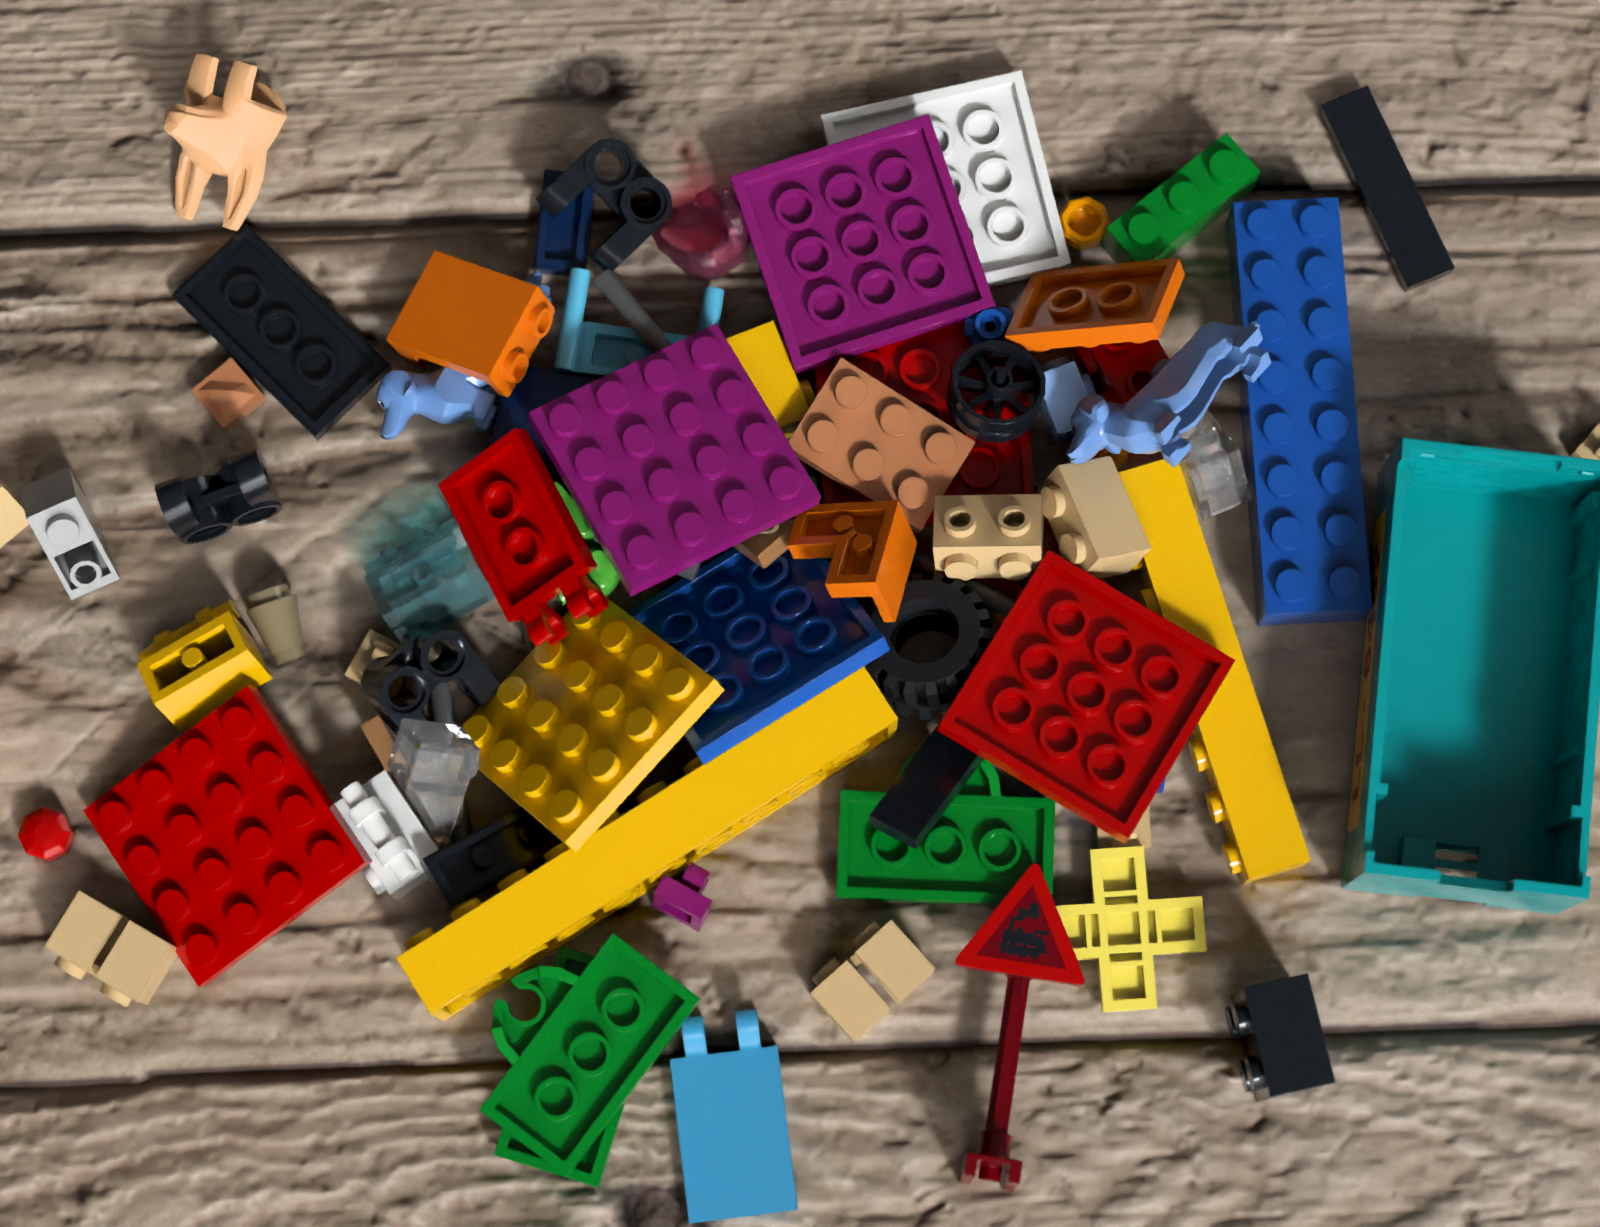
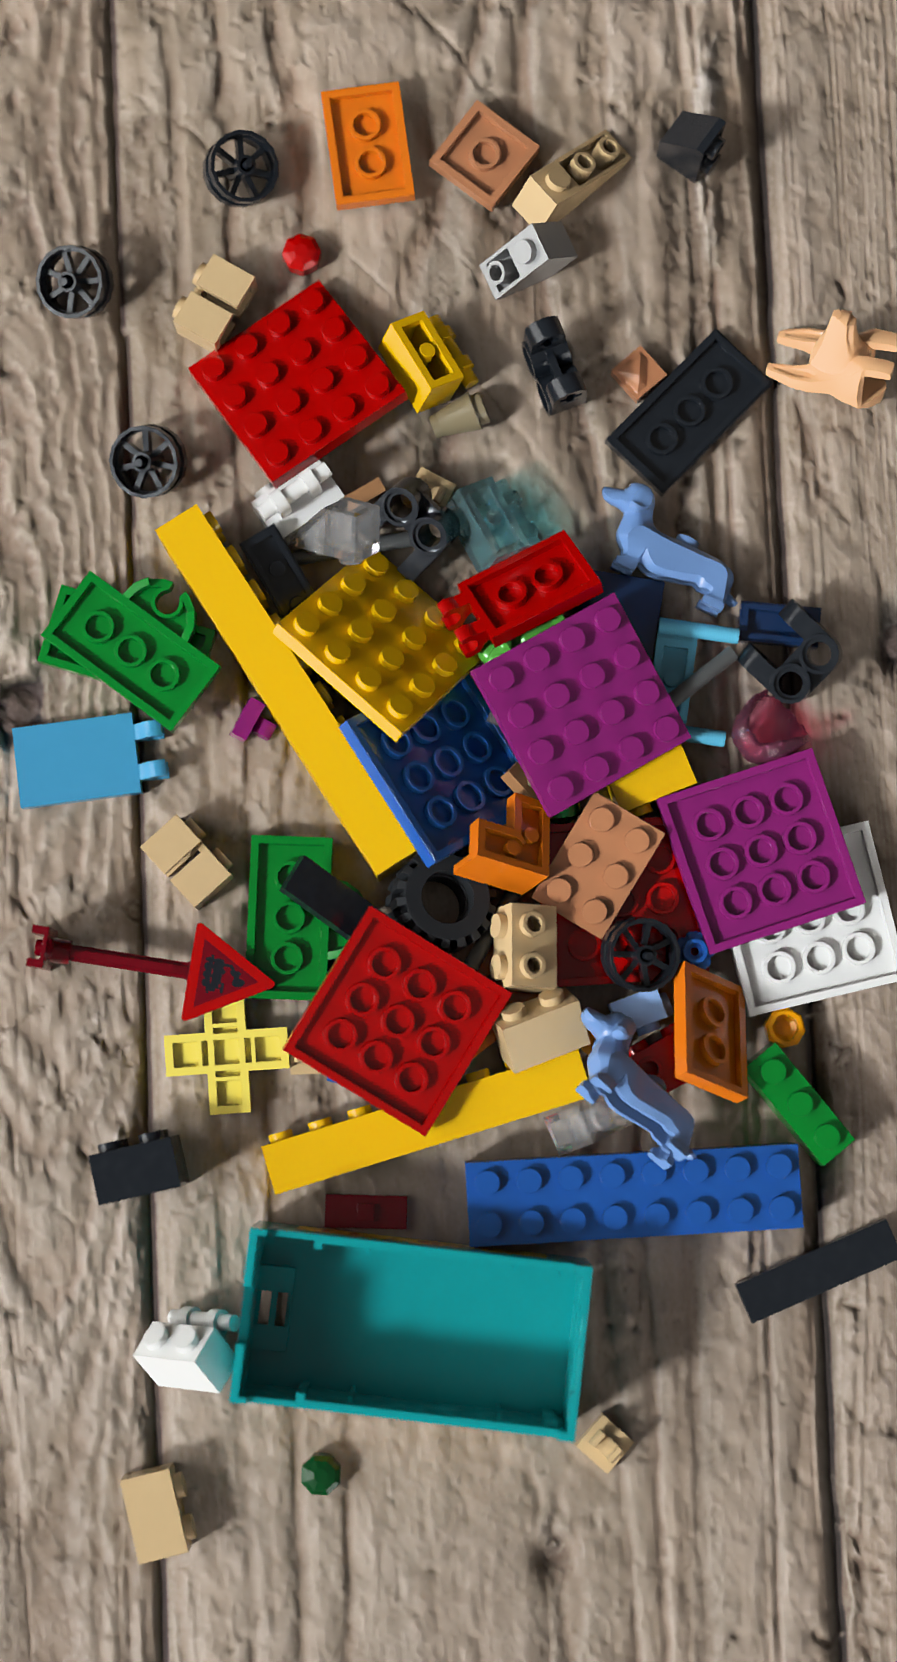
camera: 85 degrees right, 5 degrees up
orange panel [386,250,555,398] -> none
none -> black wheel [36,245,114,319]
none -> black wheel [109,424,188,499]
none -> white brick [133,1306,240,1393]
none -> dark red piece [324,1194,408,1230]

